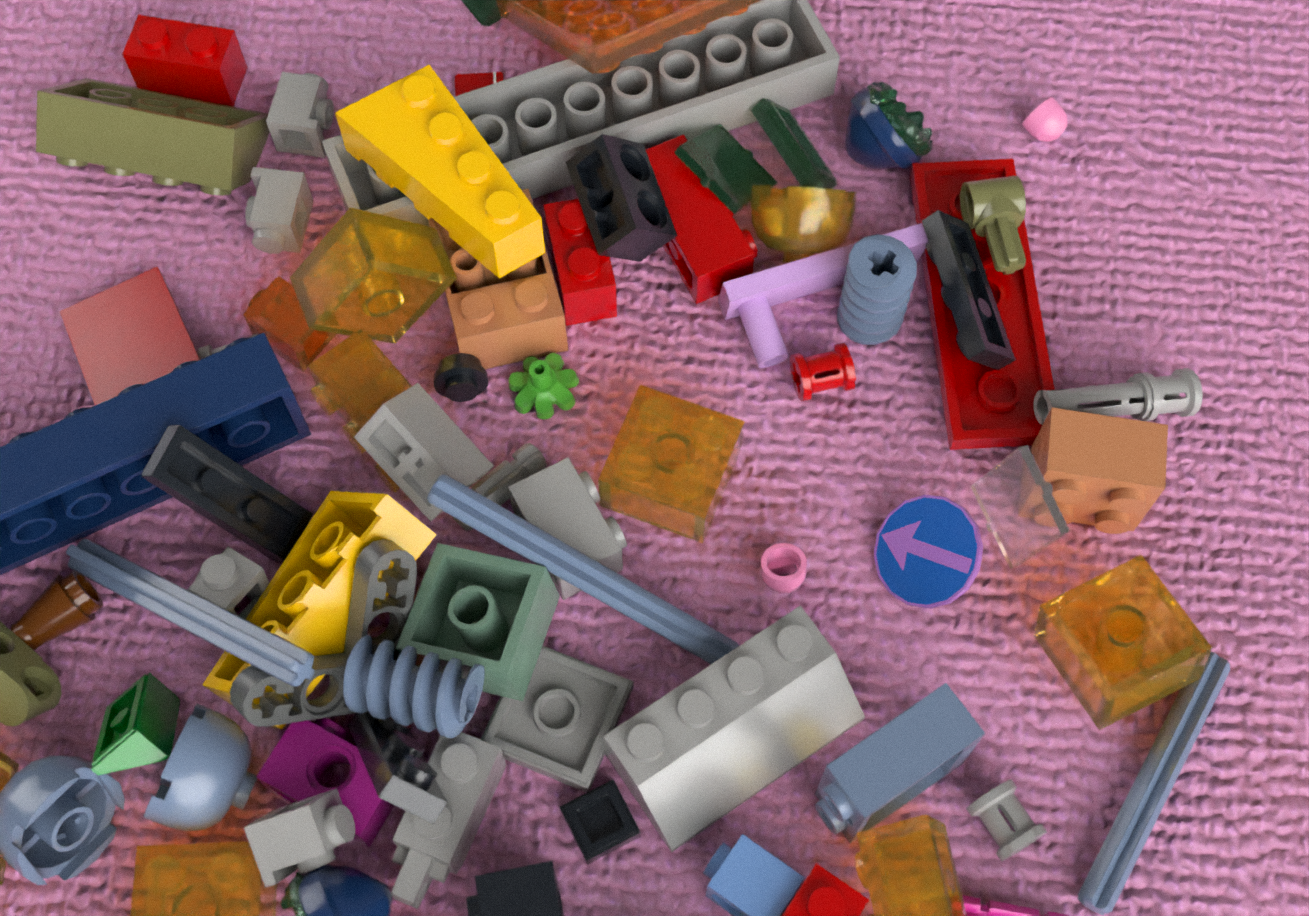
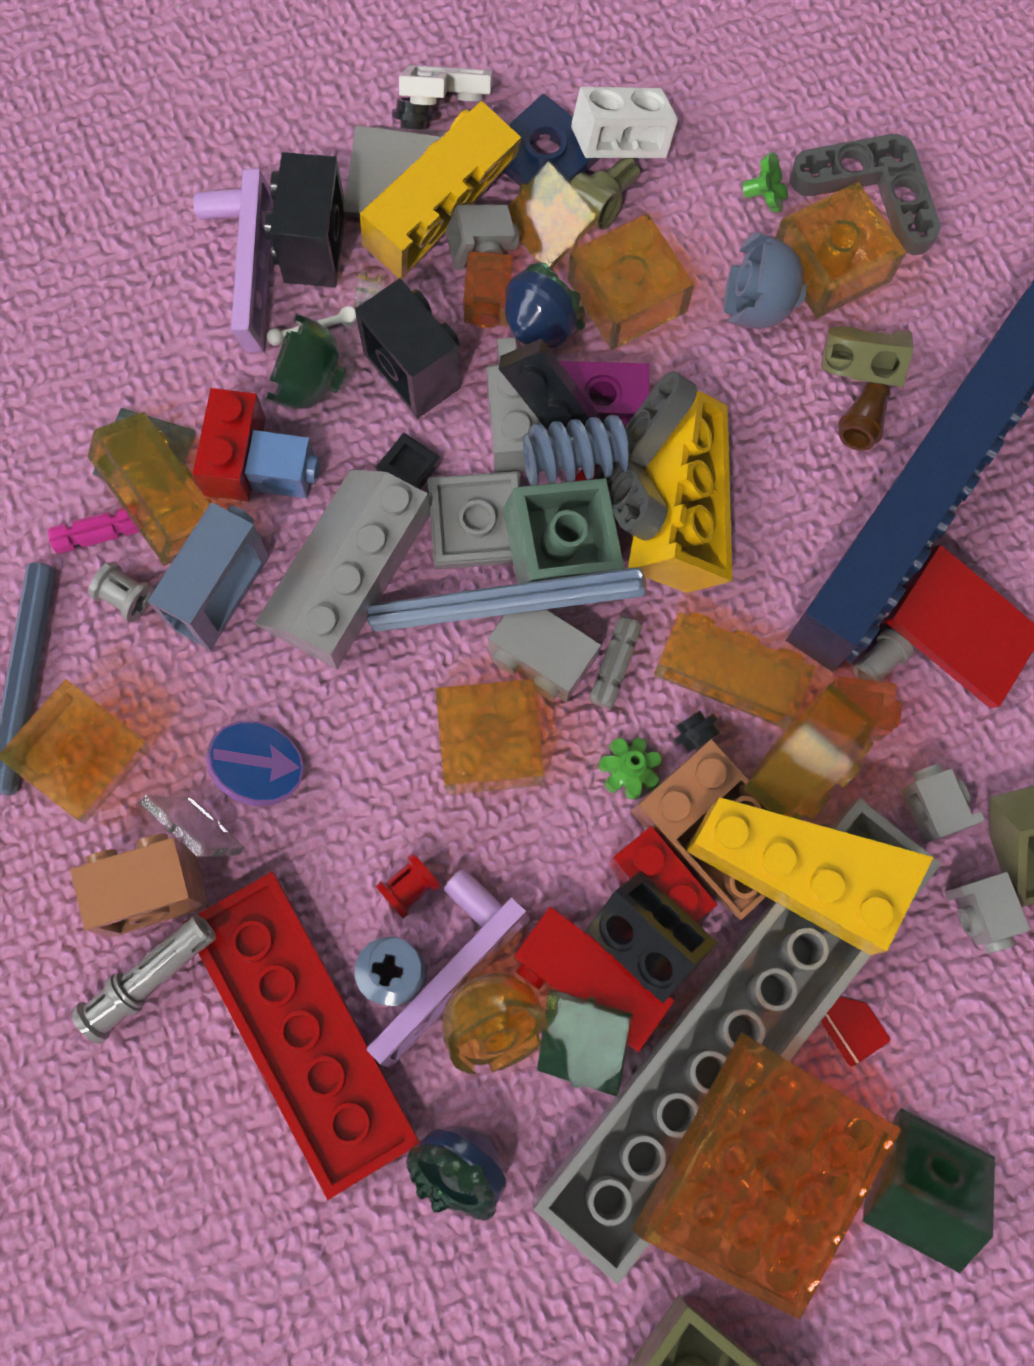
camera: 150 degrees right, 10 degrees up
sand blue axle [66,539,315,687] -> none
green slope [91,673,181,775] -> none
black plate [141,425,313,563] -> none
sand blue cylinder [144,704,257,832] -> none
light grey brick [188,547,269,619] -> none
light grey brick [244,788,355,888] -> none
light grey hinge [354,383,494,522] -> none
clear green tile [751,98,838,196] -> none
bright pink hinge [761,543,807,594] -> none
black plate [922,210,1015,370] -> none
olive axle [960,175,1026,275] -> none
bright pink hinge [1022,97,1067,142] -> none

